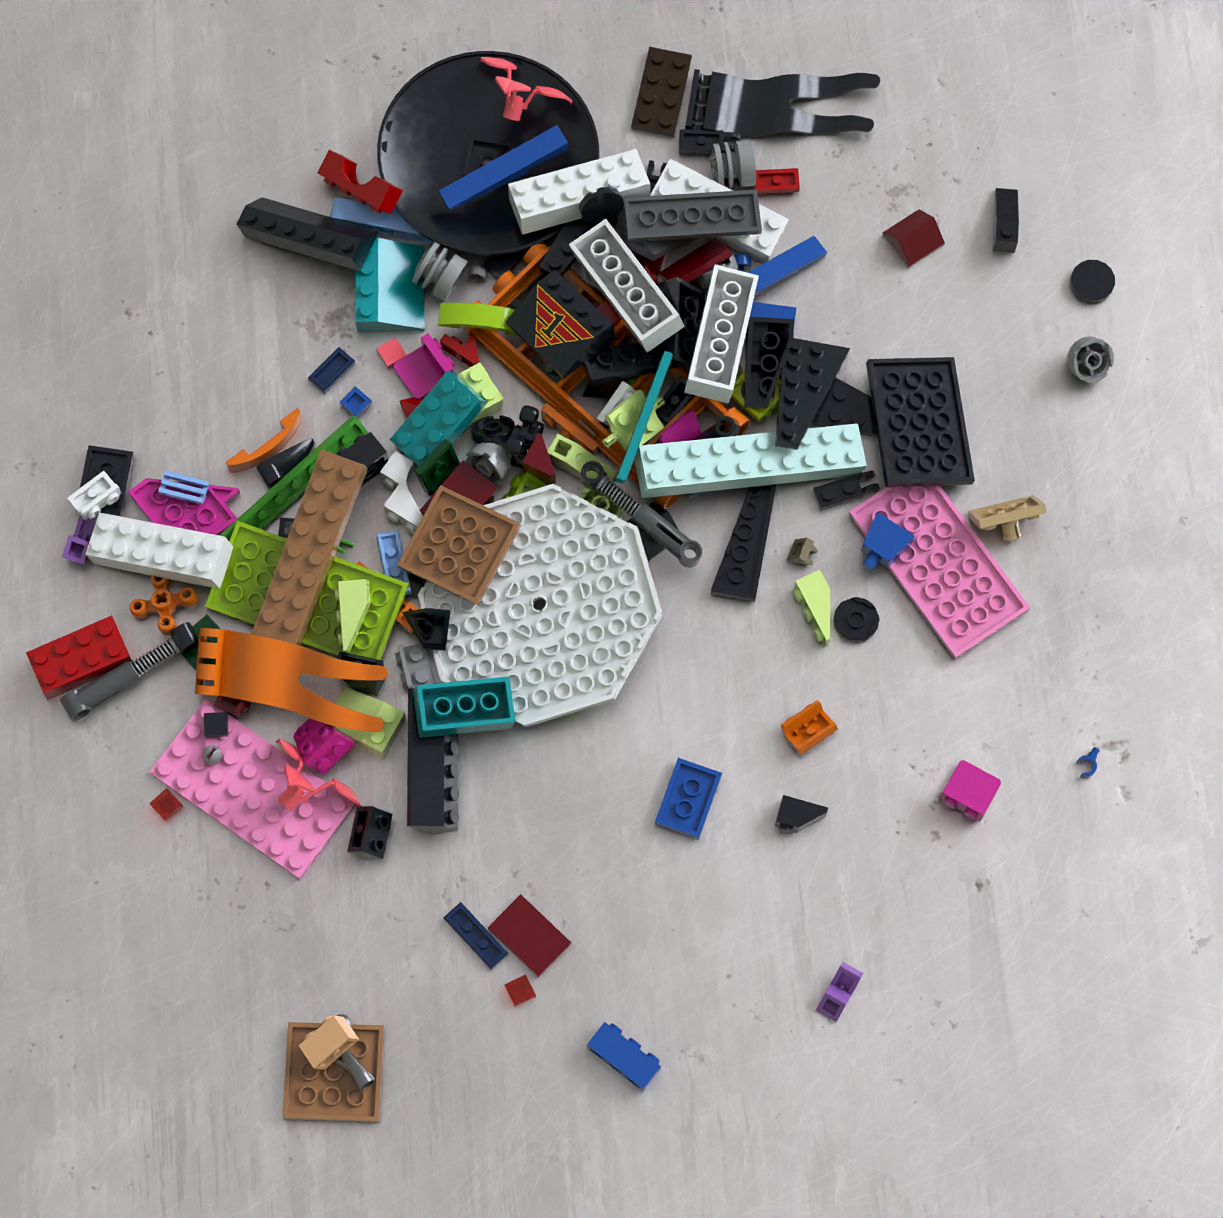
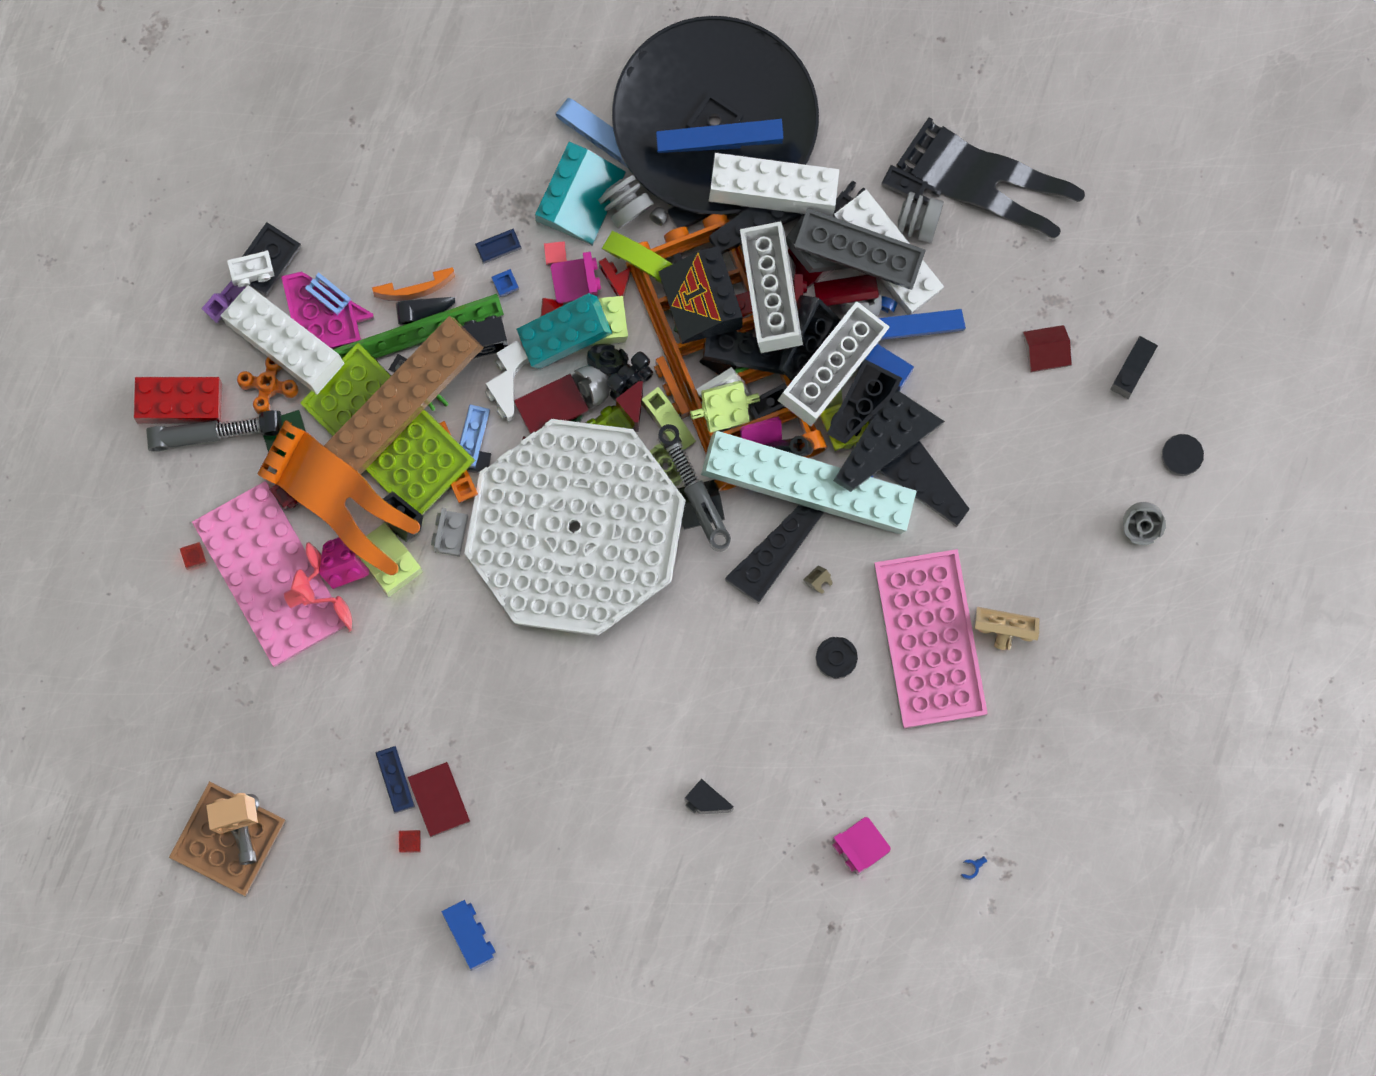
camera: 25 degrees right, 5 degrees up
light grey hinge [203,745,222,765] -> none
black tile [204,712,229,738] -> none
black slope [236,197,378,271] -> none
red arch [317,149,403,214] -> none
yellowish green slope [335,579,371,652] -> none
black brick [347,806,393,860] -> none
medium nougat plate [397,485,521,606] -> none
black slope [402,608,450,651] -> none
black slope [407,688,459,834] -> none
teal brick [413,676,516,738] -> none
dark green tile [414,439,460,496] -> none
coral plant [479,57,573,121] -> none
black tile [579,187,624,224] -> none
teal tile [615,351,673,484] -> none
dark brown plate [631,46,692,137] -> none
blue plate [655,758,722,839] -> none
red plate [755,168,800,194] -> none
orange bracket [781,700,838,755] -> none
yellowish green slope [793,570,830,647] -> none
black hinge [813,470,880,511] -> none
medium lavender slope [816,962,863,1022] -> none
blue torso [861,512,914,571] -> none
black plate [866,357,975,487] -> none

